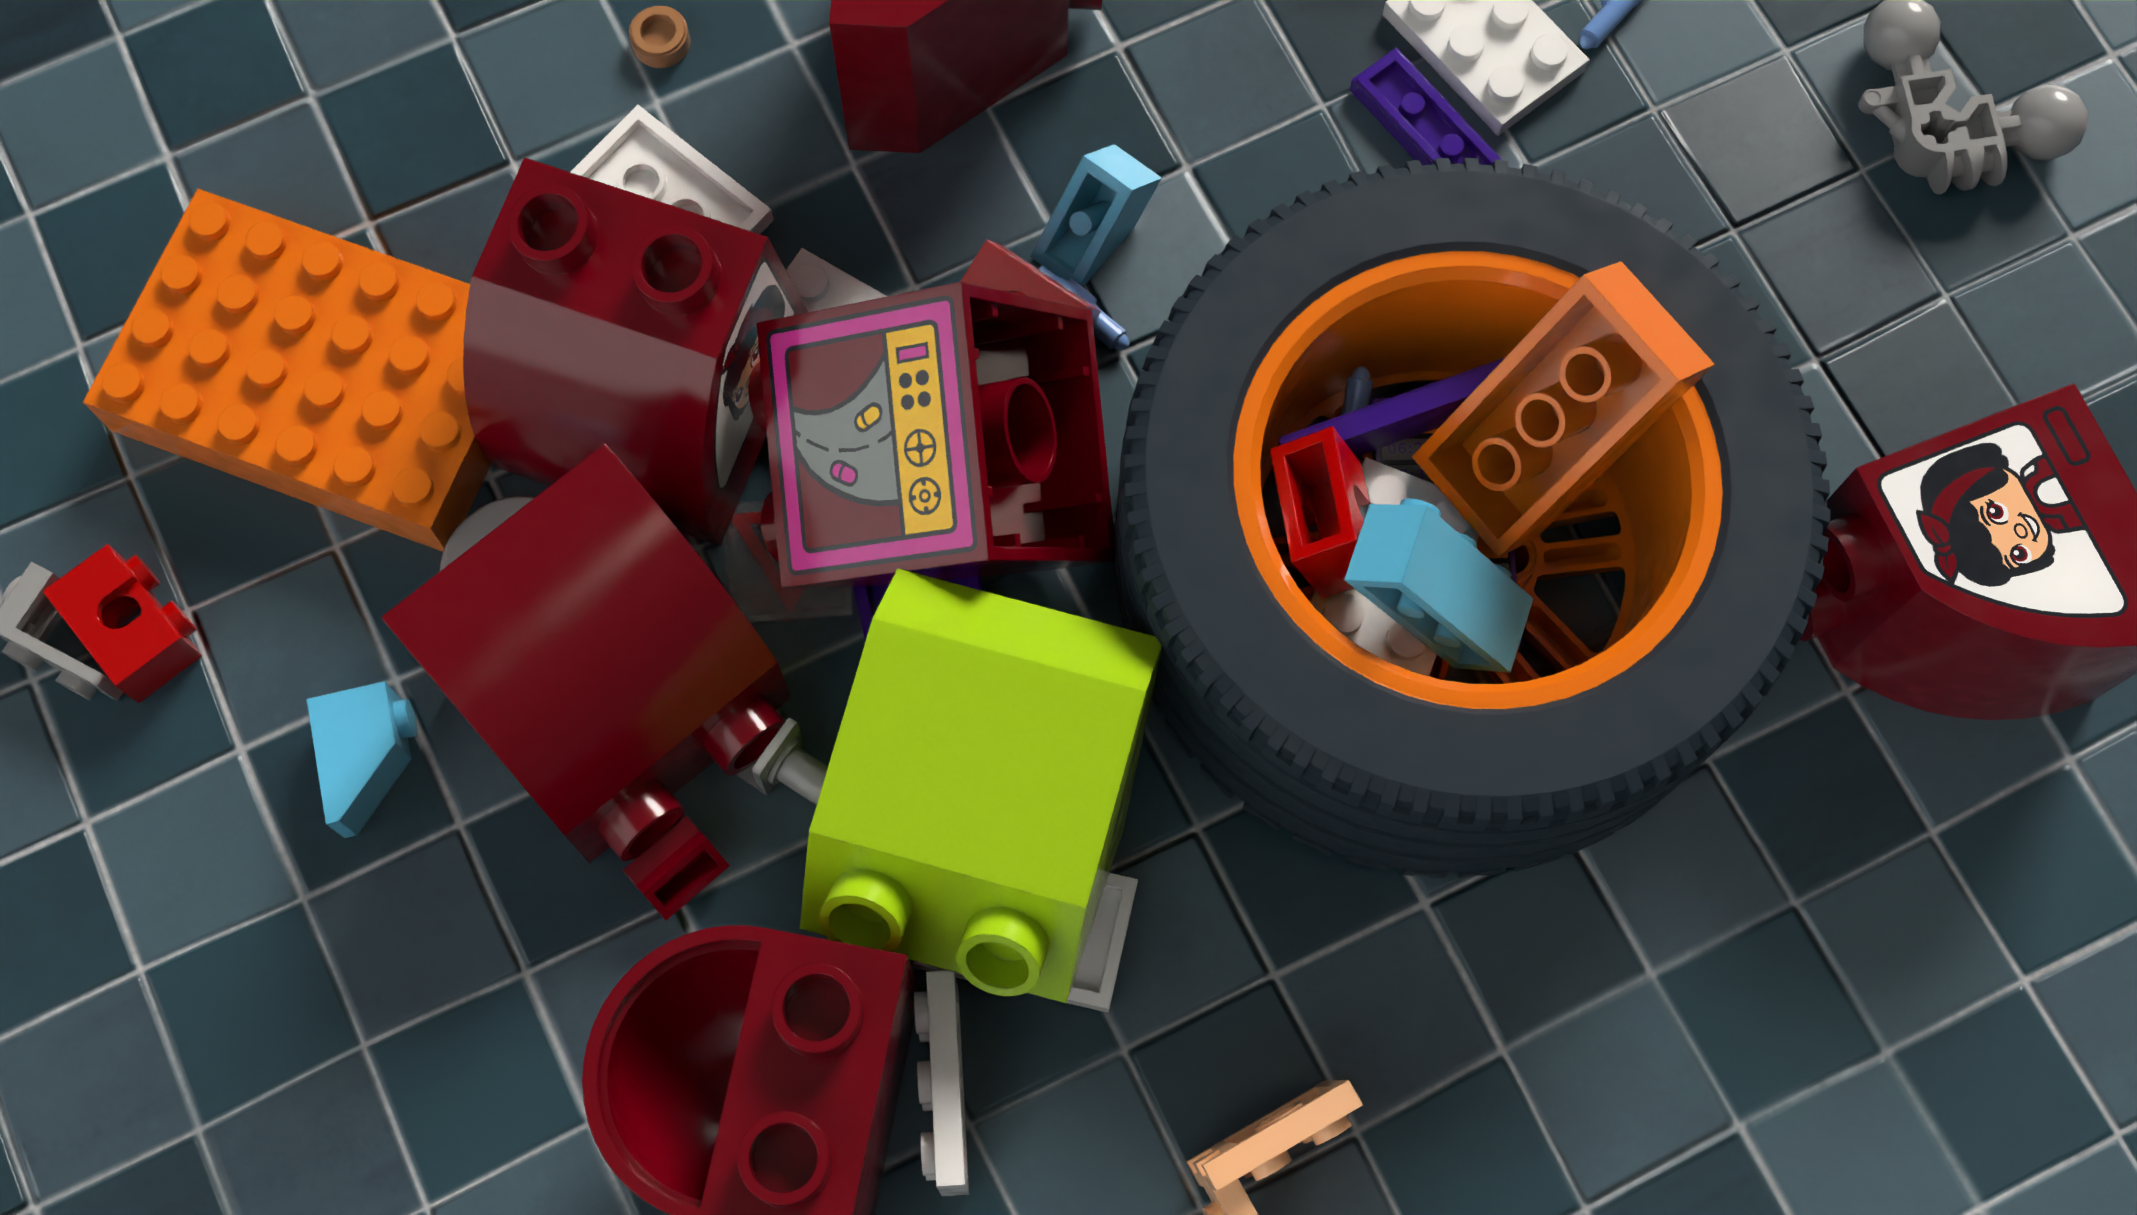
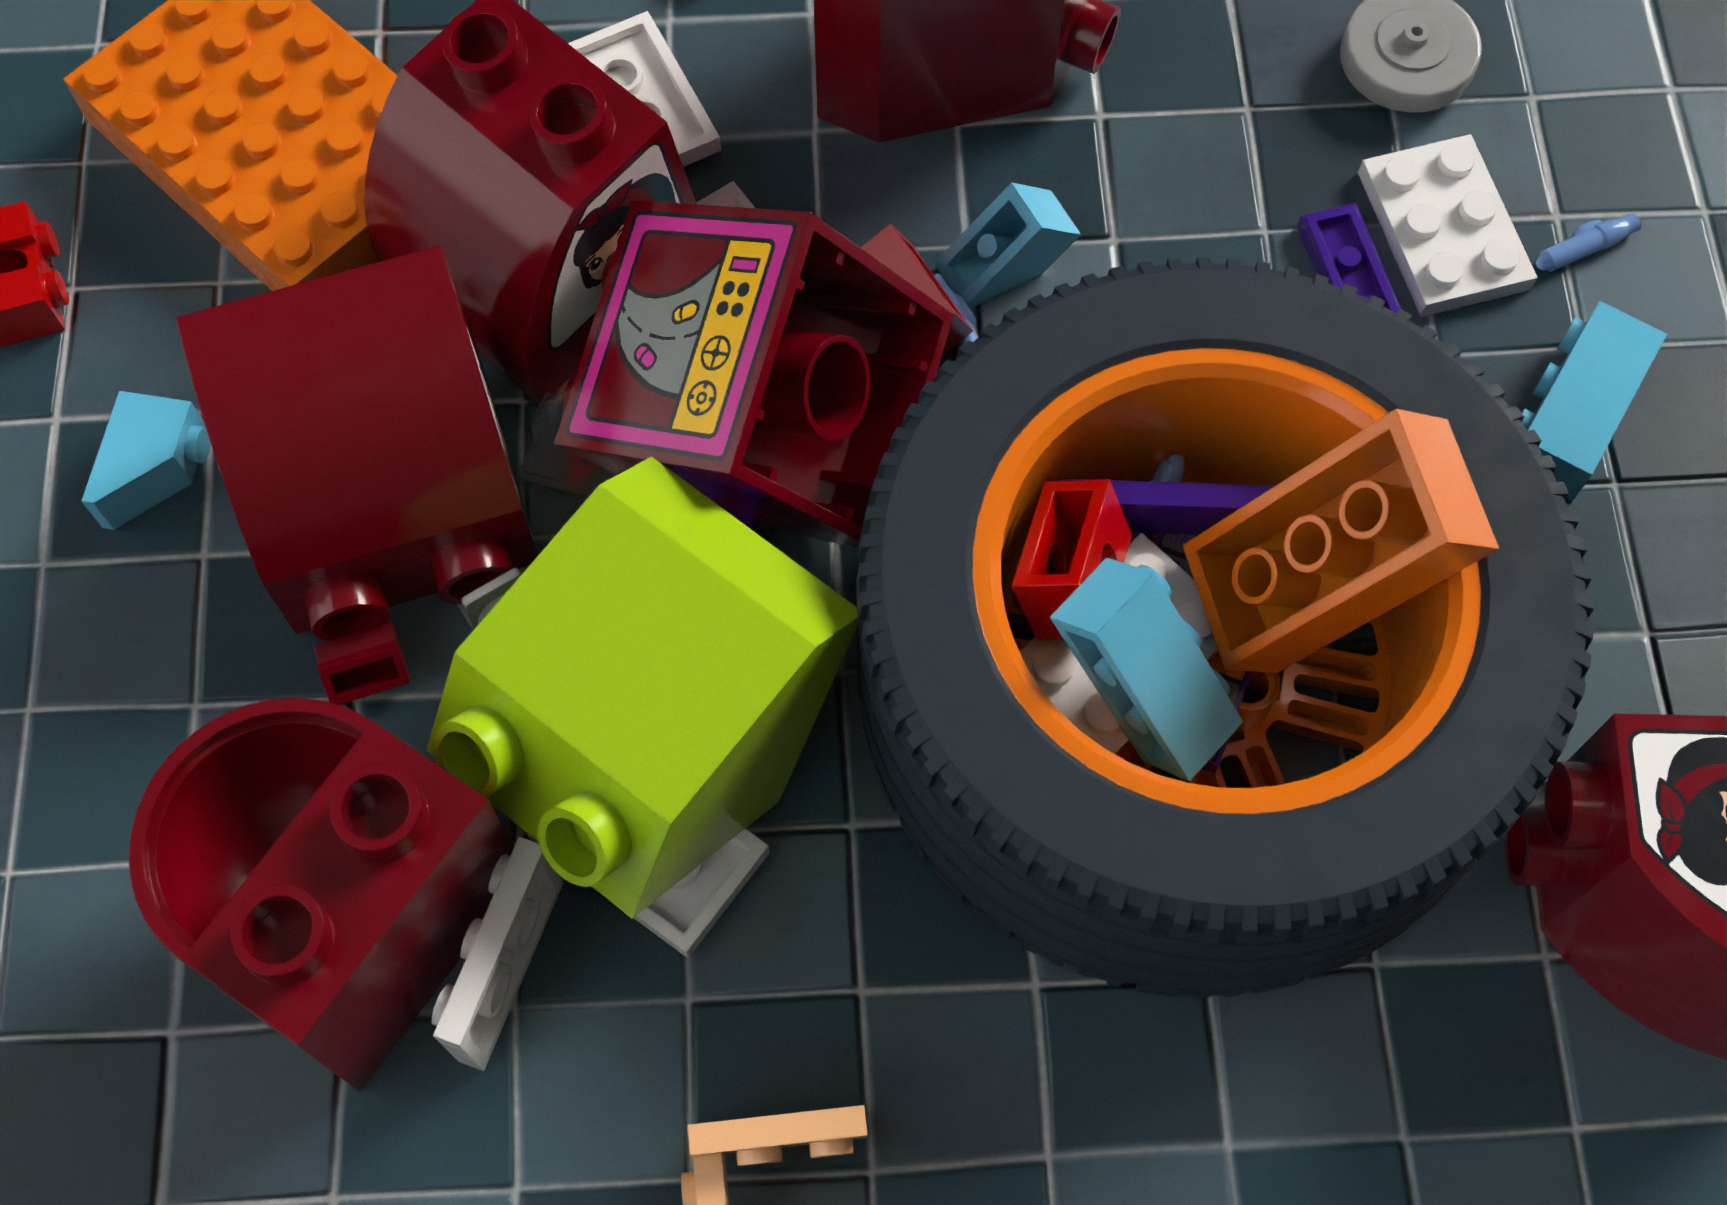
camera: 25 degrees right, 5 degrees down
none -> medium azure brick [1522,300,1667,502]

